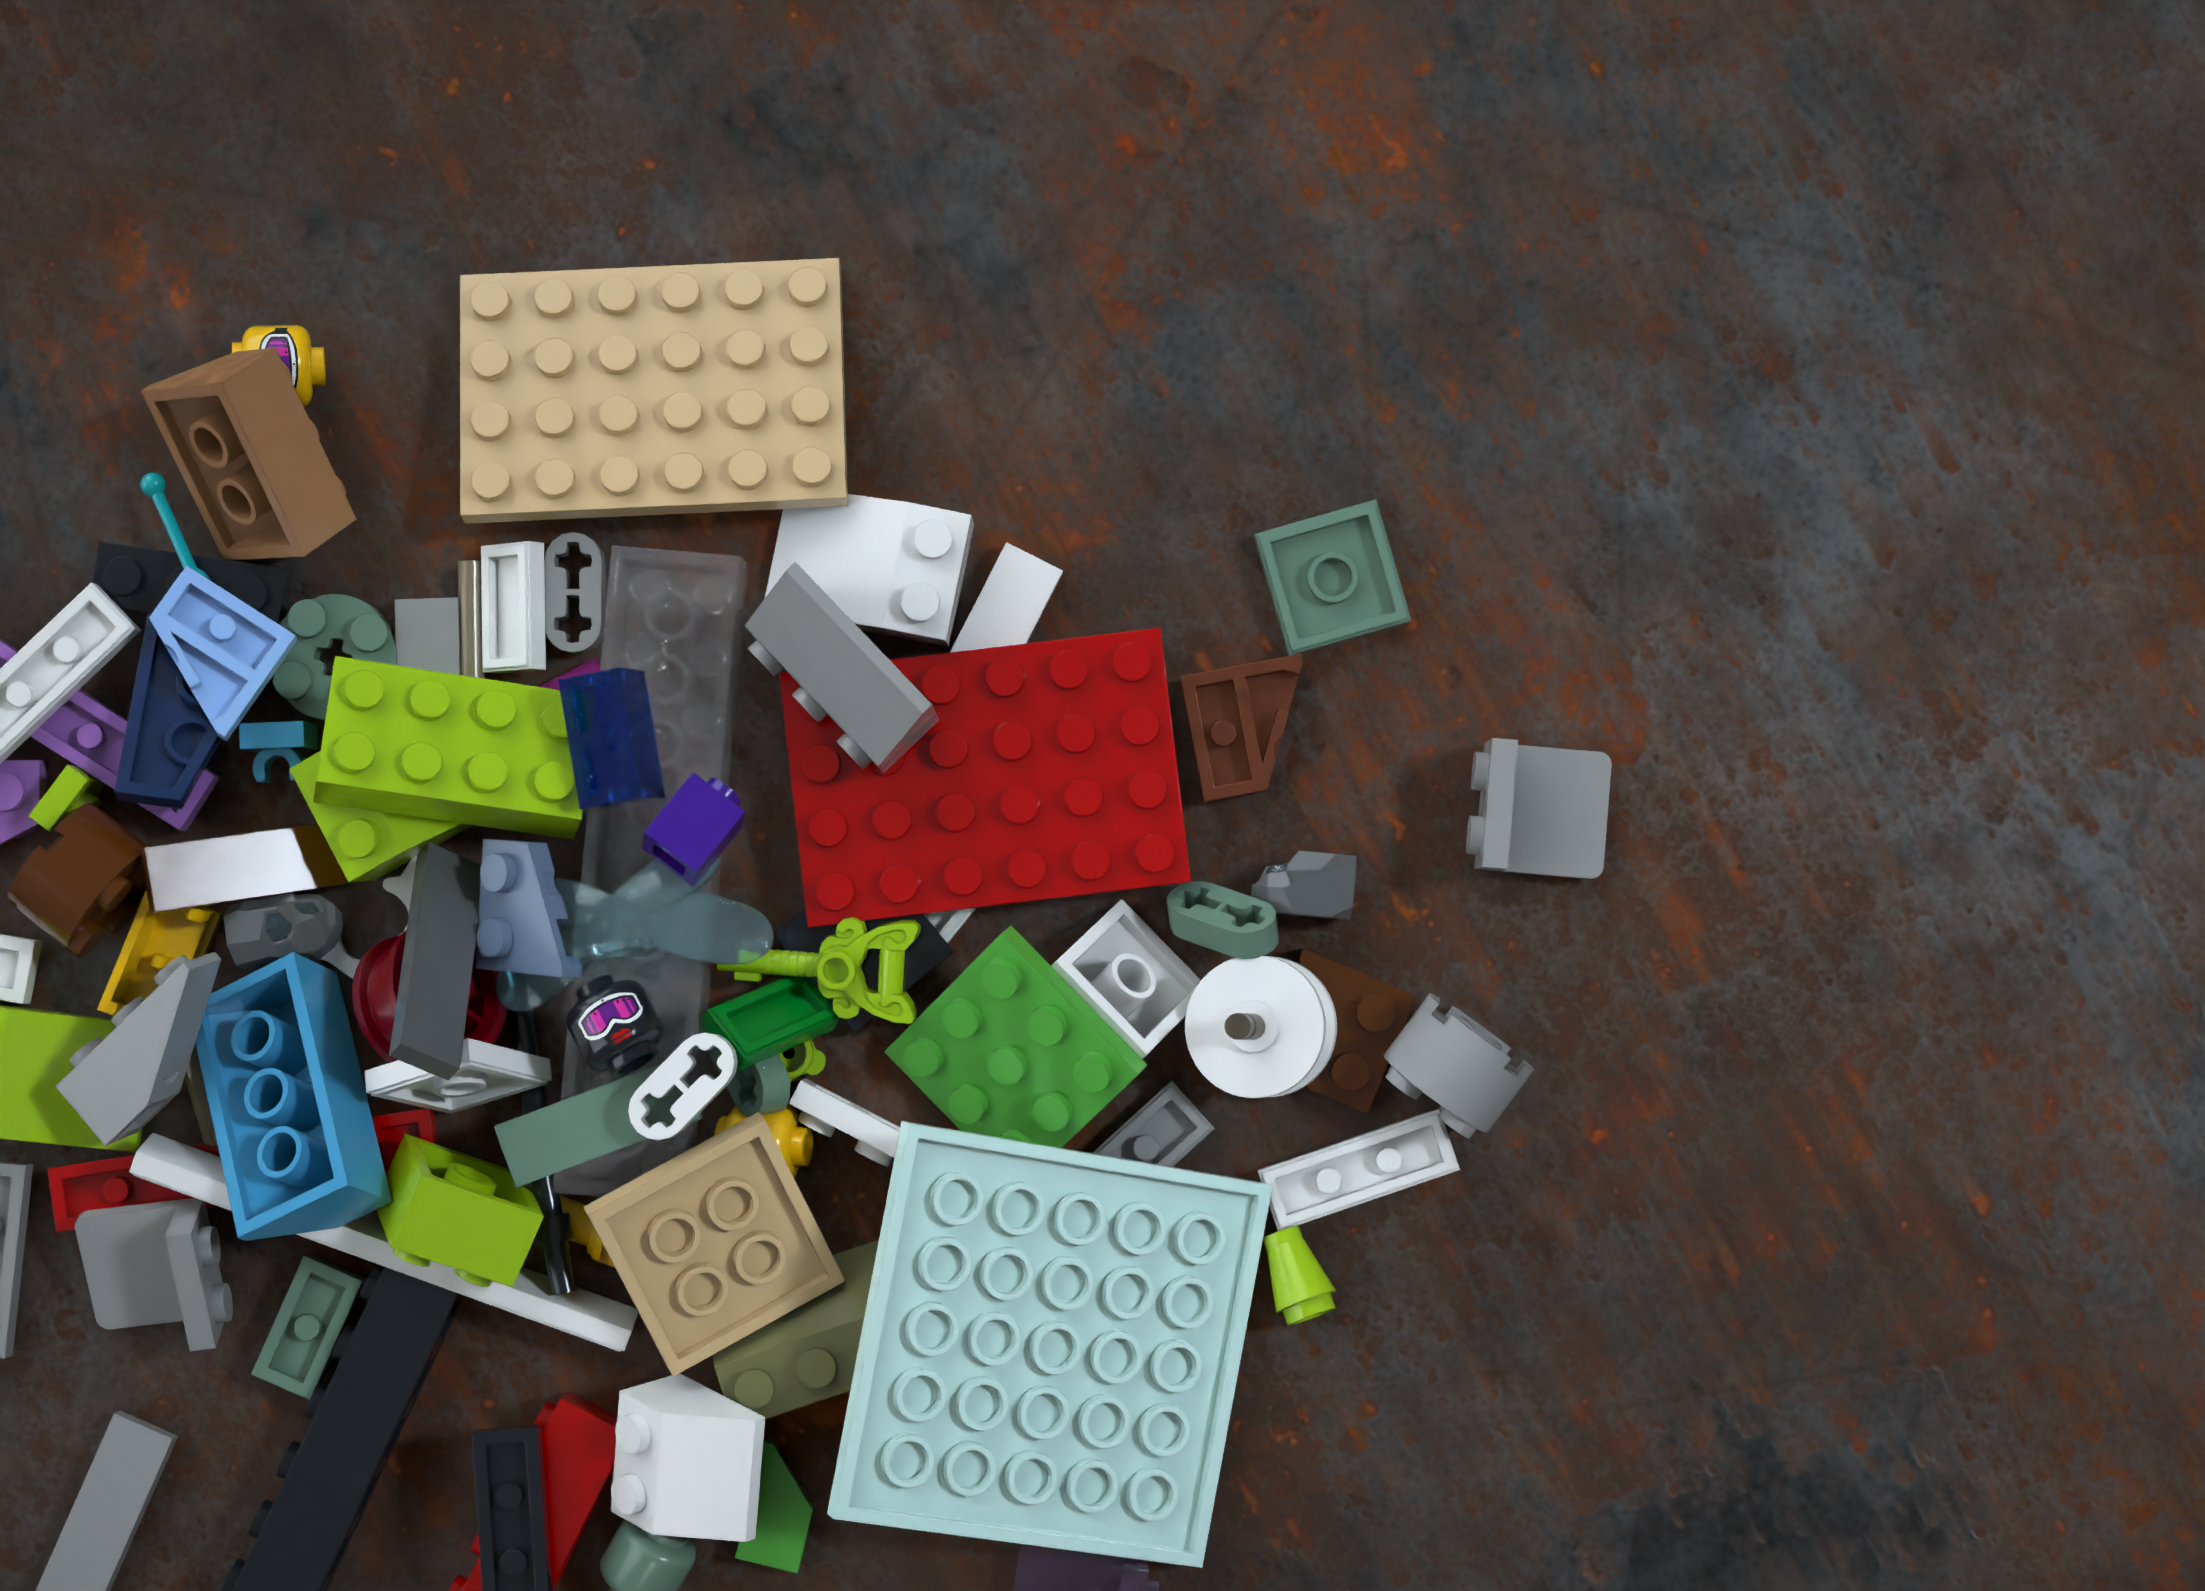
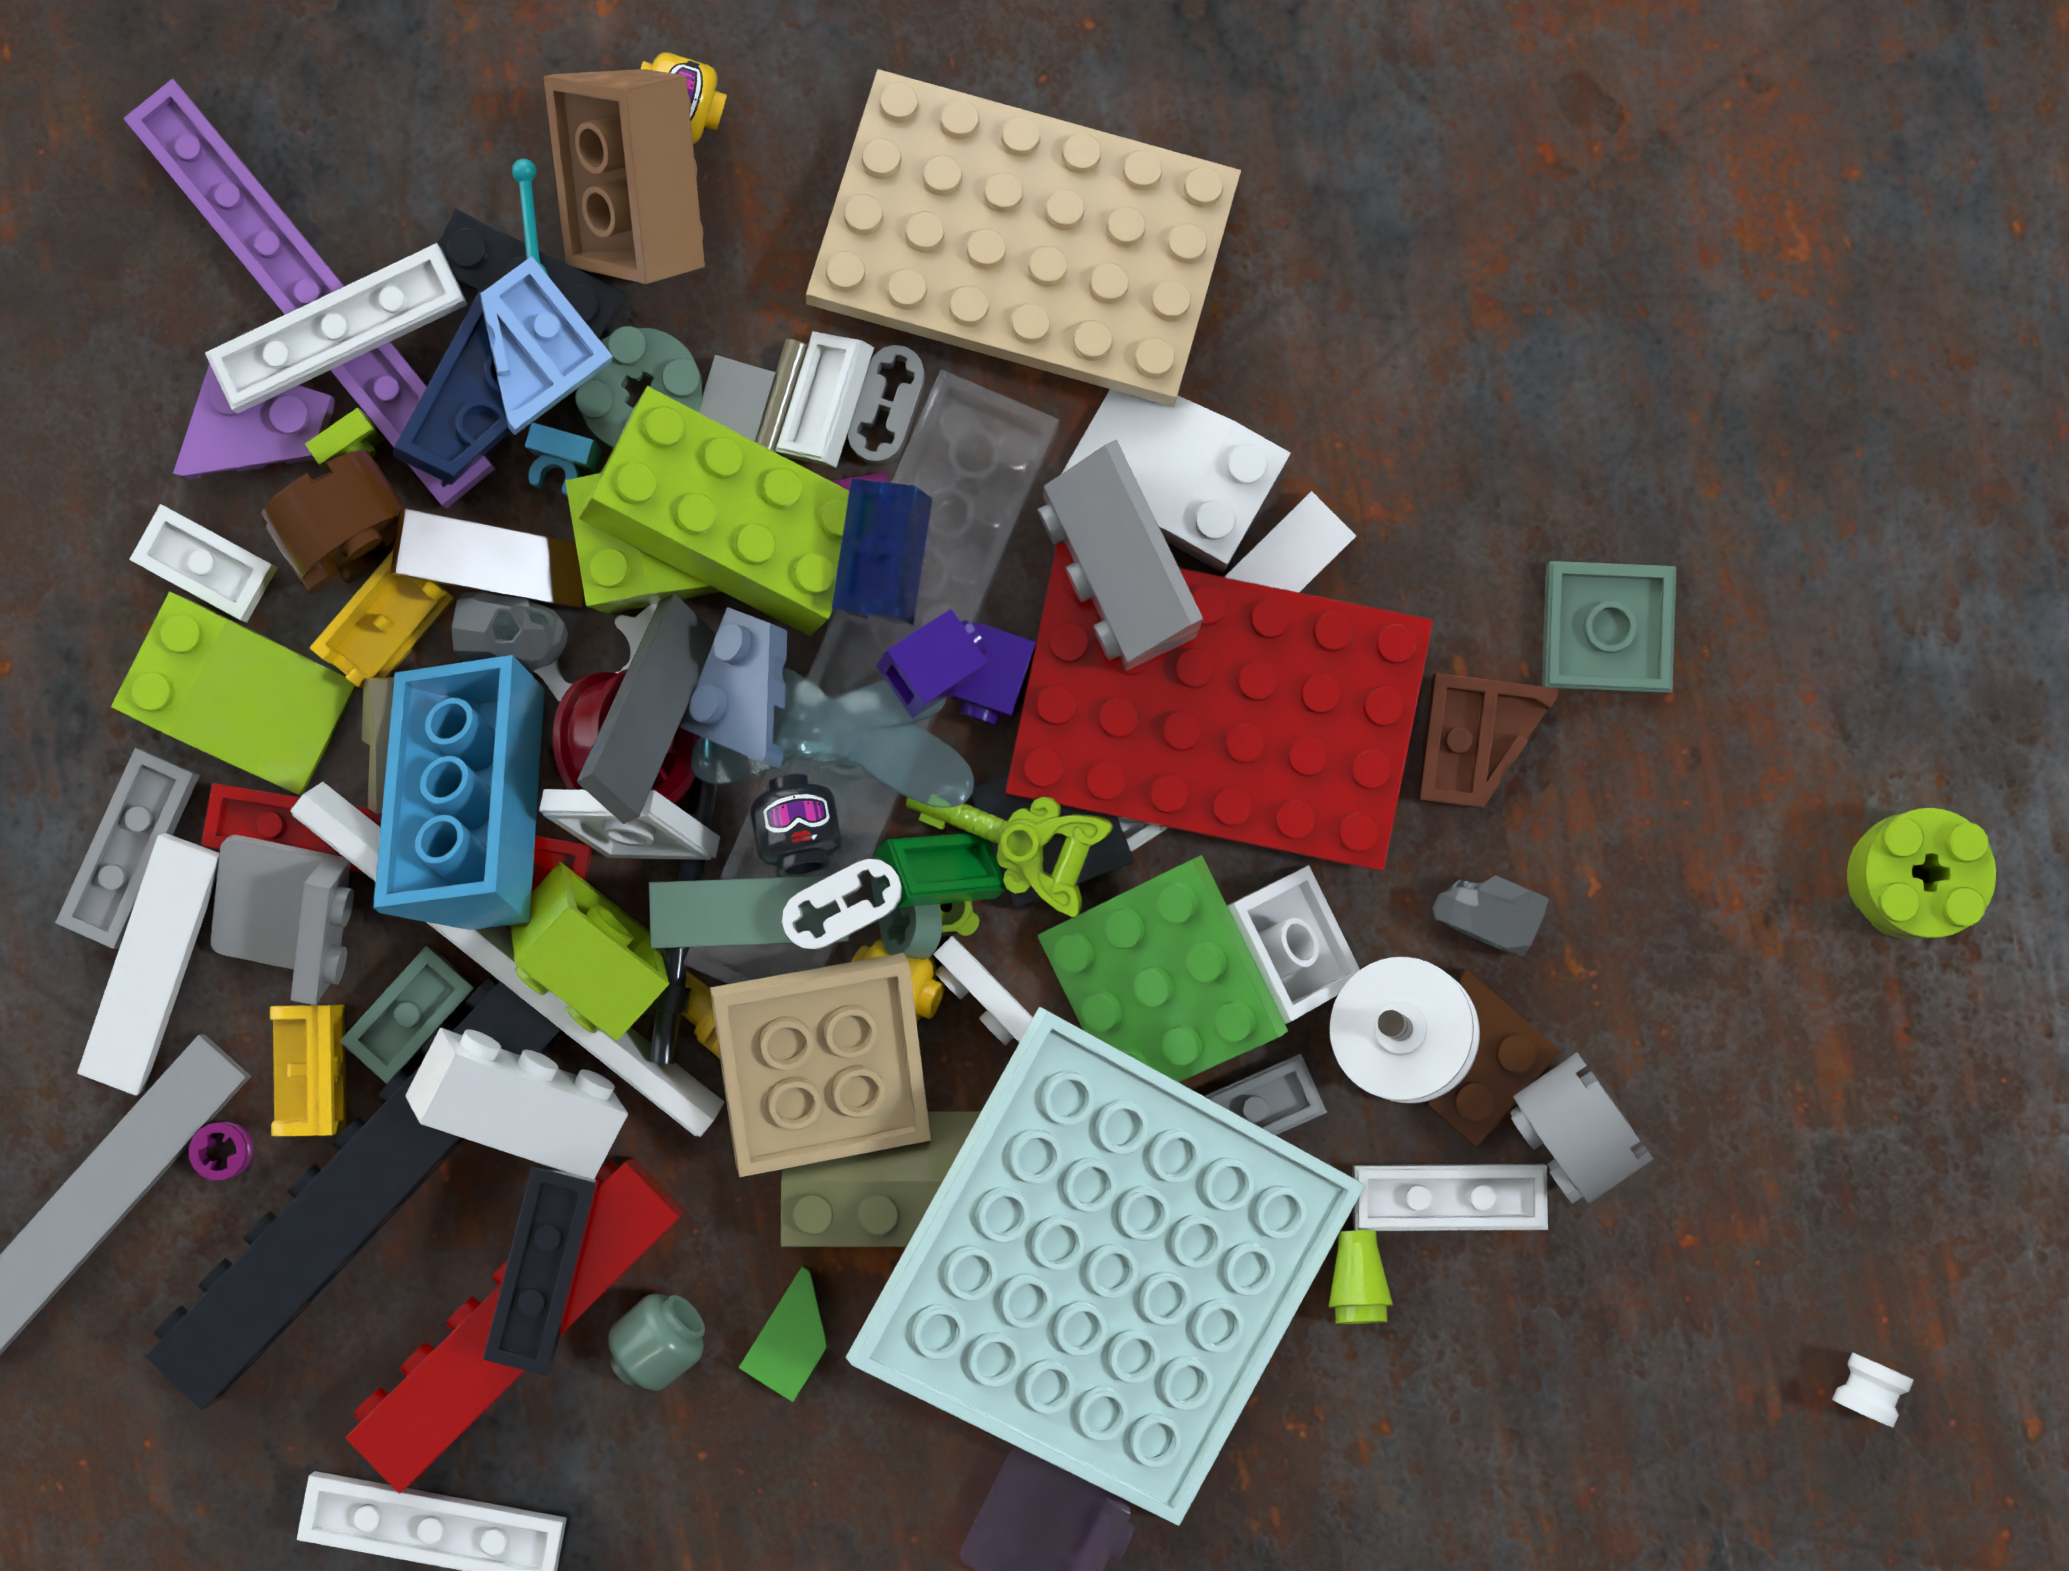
camera: 20 degrees right, 0 degrees up
light grey slope [56,952,221,1146] -> none
white slope [611,1373,765,1542] -> none
sand green beam [1167,881,1279,959] -> none
light grey bracket [1466,738,1612,879] -> none
none -> white tile [77,833,219,1096]
none -> magenta bush [189,1121,254,1181]
none -> yellow hinge [270,1004,347,1136]
none -> white brick [405,1028,628,1179]
none -> dark purple brick [950,622,1036,726]
none -> white wheel [1832,1352,1914,1428]
none -> lime brick [1847,808,1996,940]

